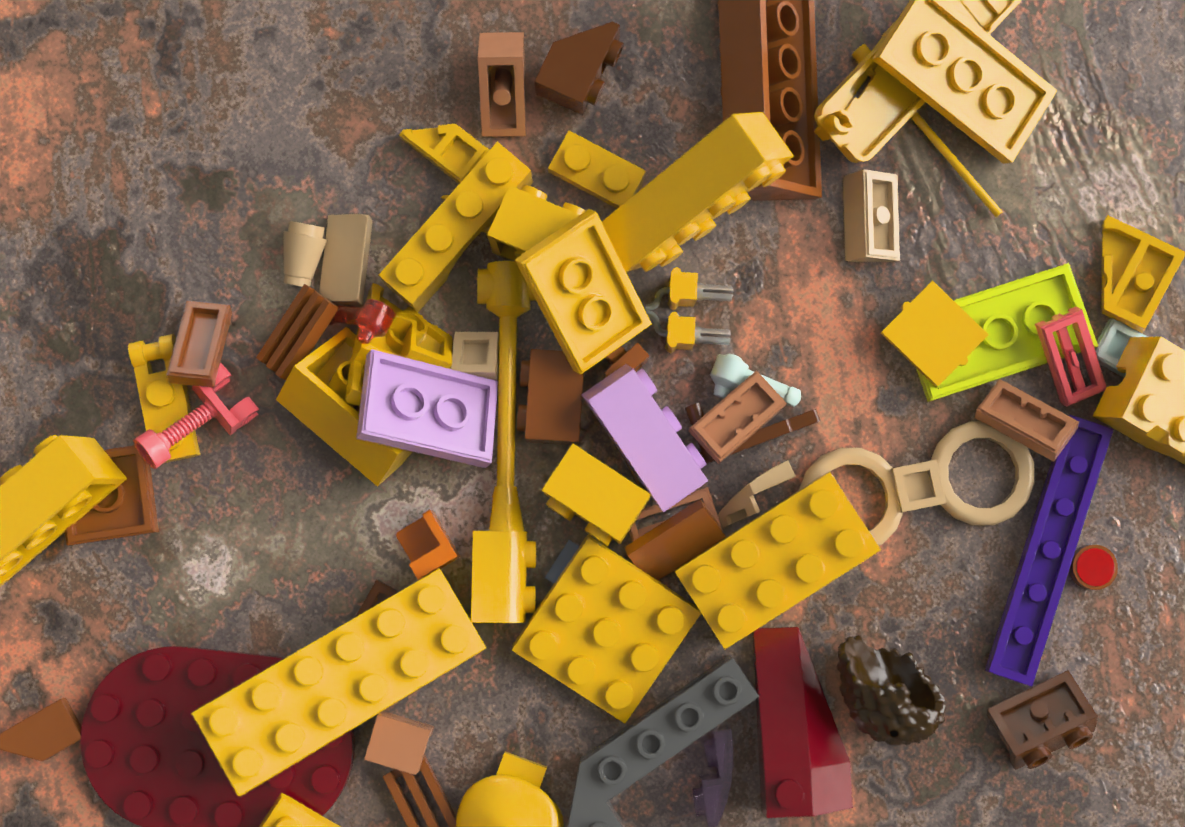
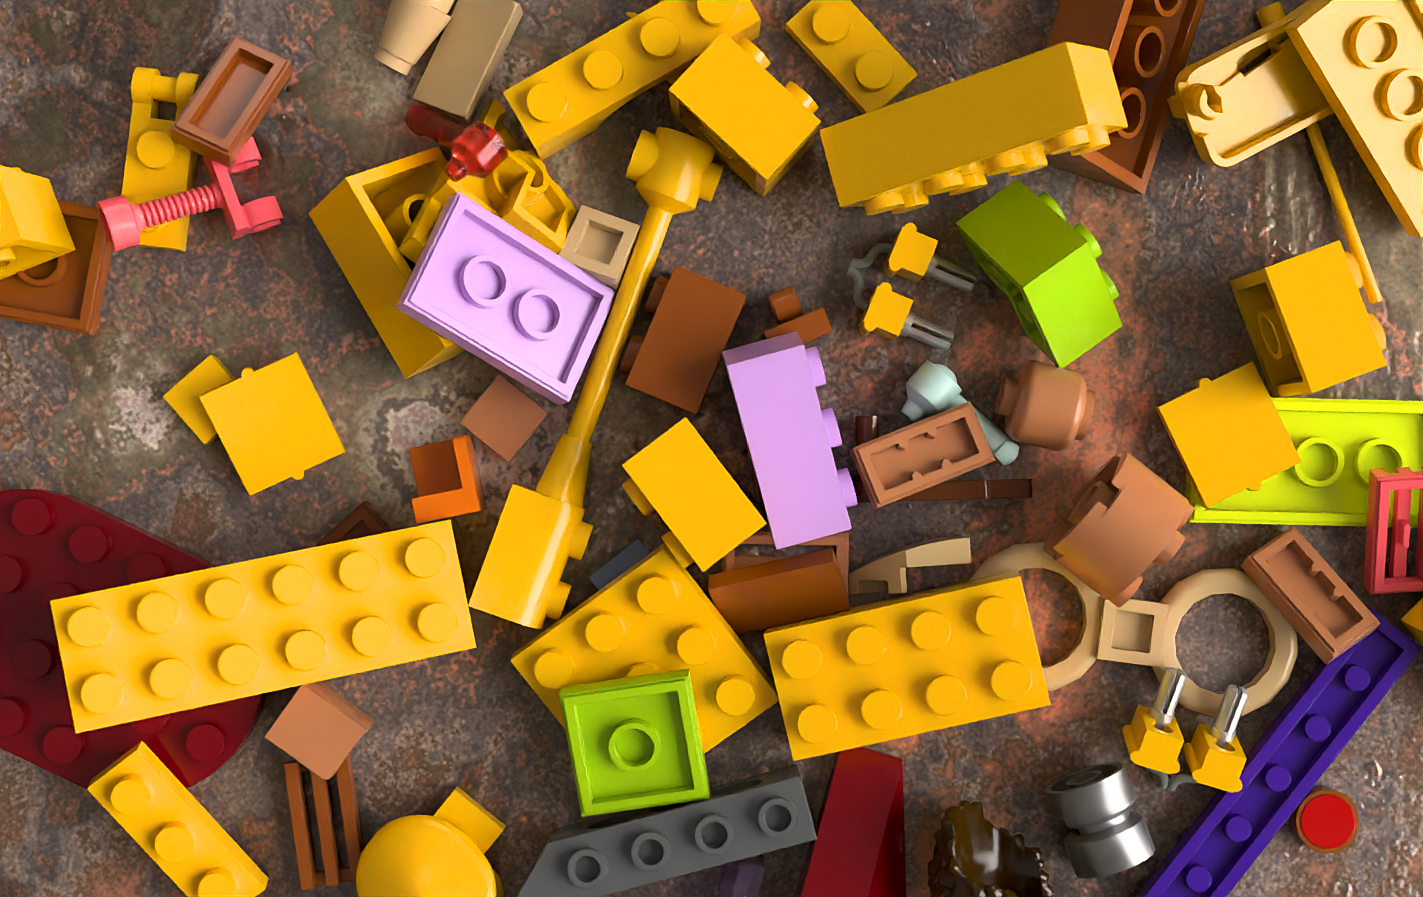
camera: 20 degrees right, 5 degrees up
dark orange tile [256,284,339,380] -> none
yellow tile [515,209,651,375] -> none
tan slope [843,170,900,262] -> none
none -> yellow tile [163,355,236,444]
none -> yellow piece [199,351,346,496]
none -> nougat tile [459,373,550,463]
none -> lime tile [559,669,710,817]
none -> lime brick [955,178,1123,368]
none -> nougat head [995,360,1095,451]
none -> nougat brick [1043,451,1194,608]
none -> flat silver wheel [1044,762,1155,879]
none -> yellow piece [1122,666,1249,793]
none -> yellow brick [1229,240,1387,398]

